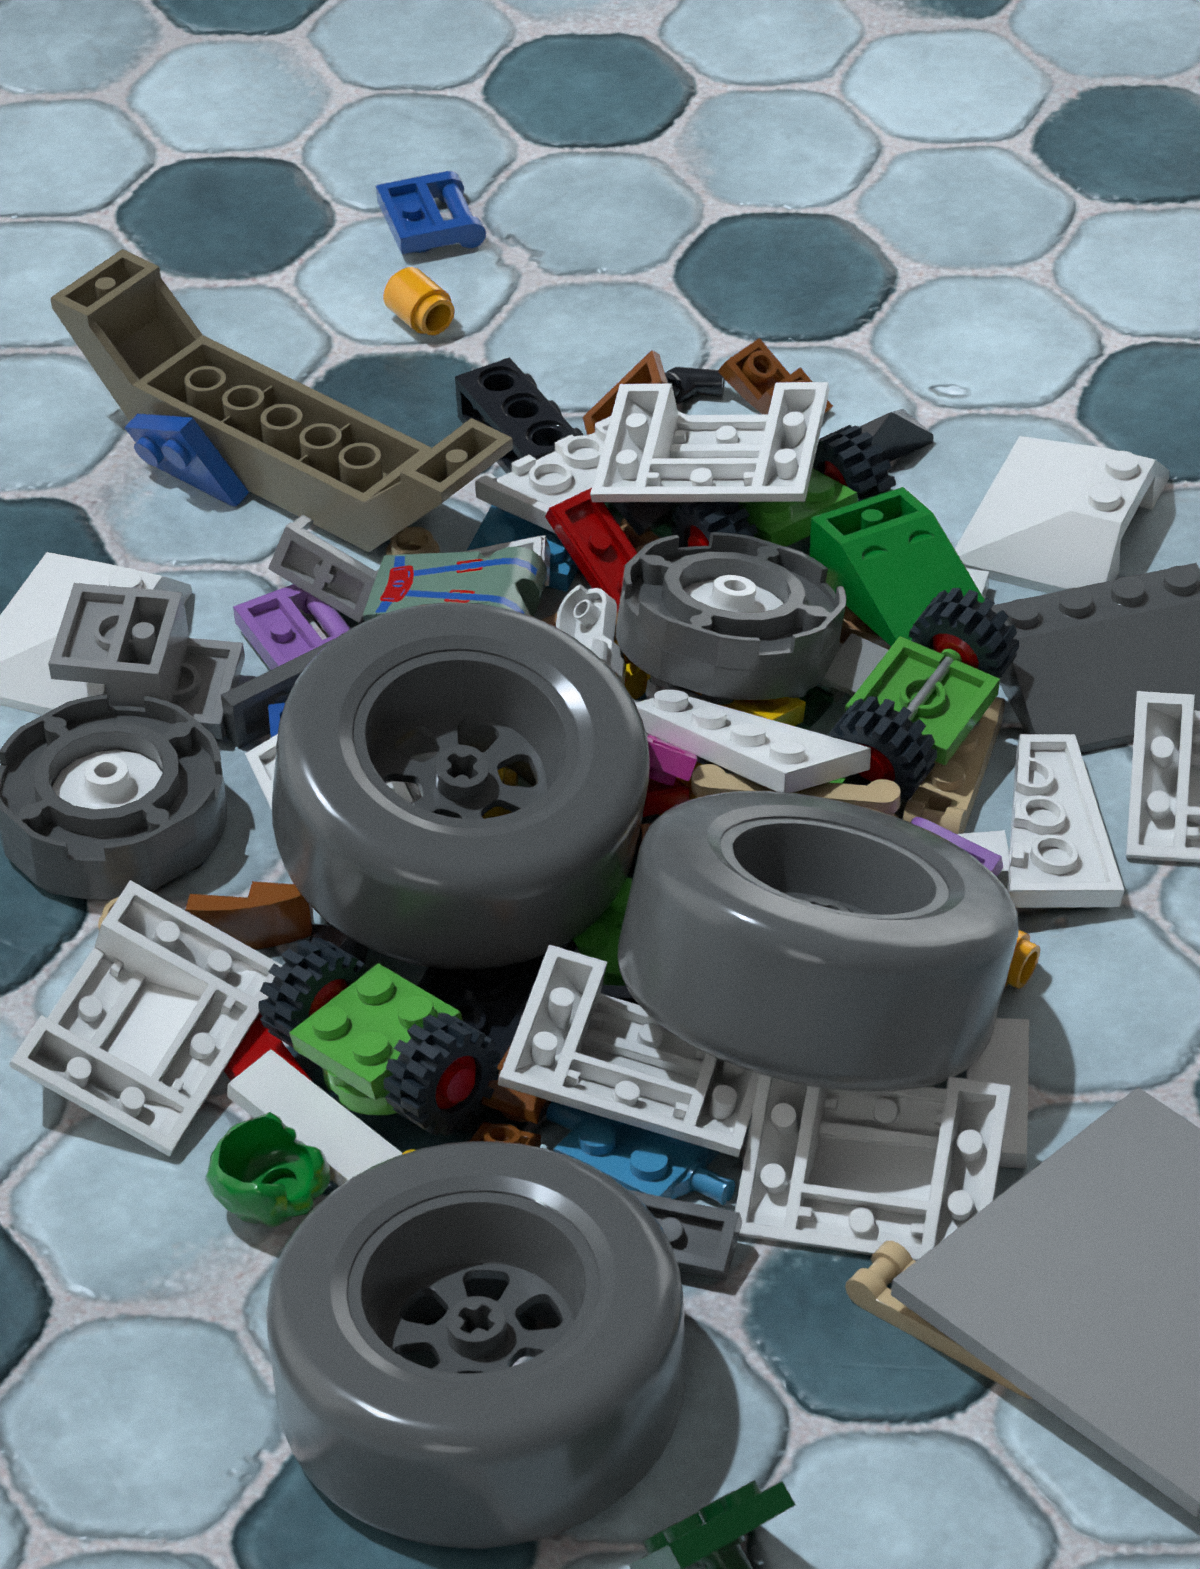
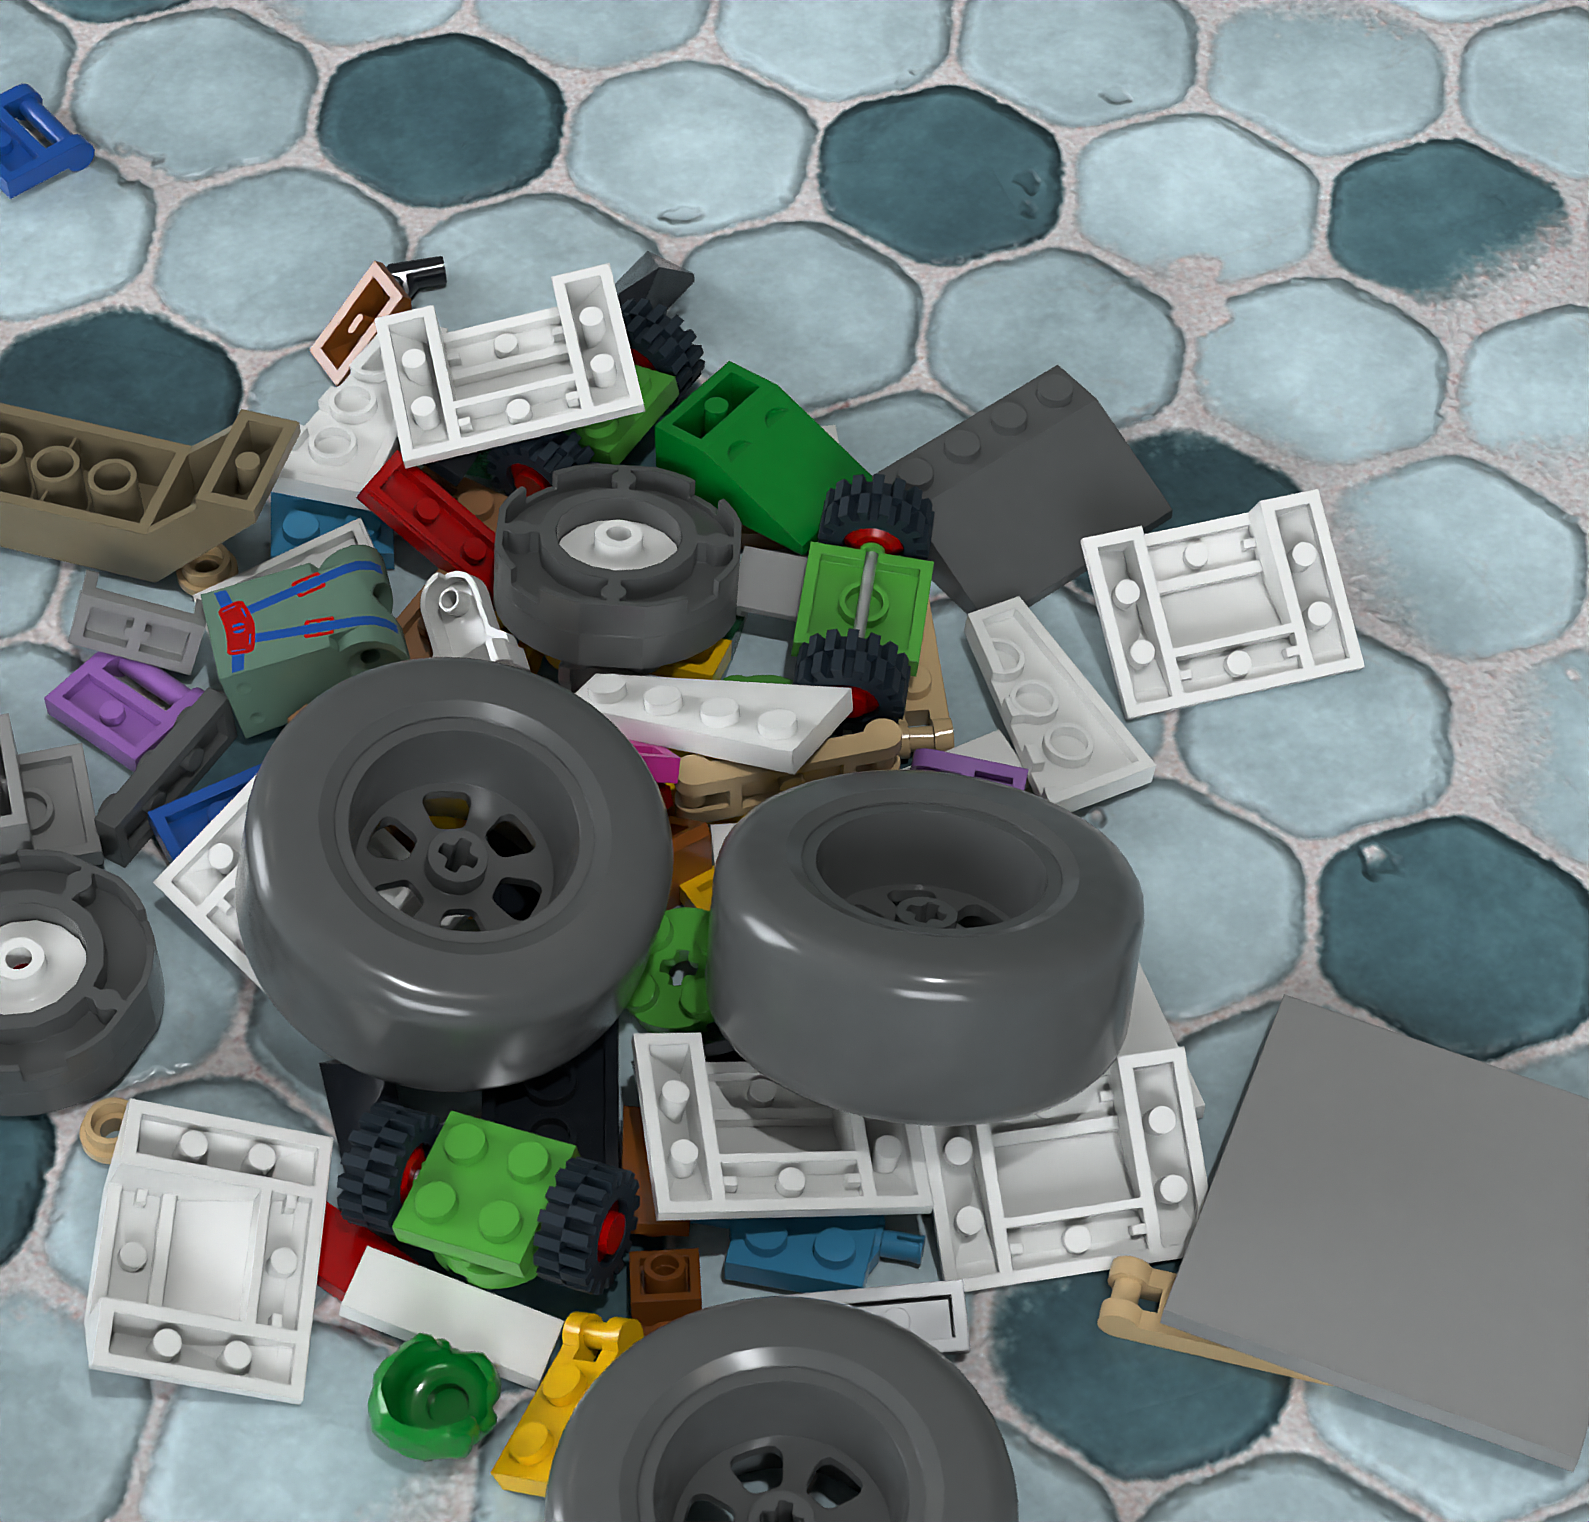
camera: 25 degrees left, 10 degrees up
dark orange slope [185,881,314,950] -> none
light orange brick [383,267,455,335] -> none
black brick [455,357,584,474] -> none
dark orange slope [718,338,833,414] -> none
white slope [955,436,1170,593] -> none

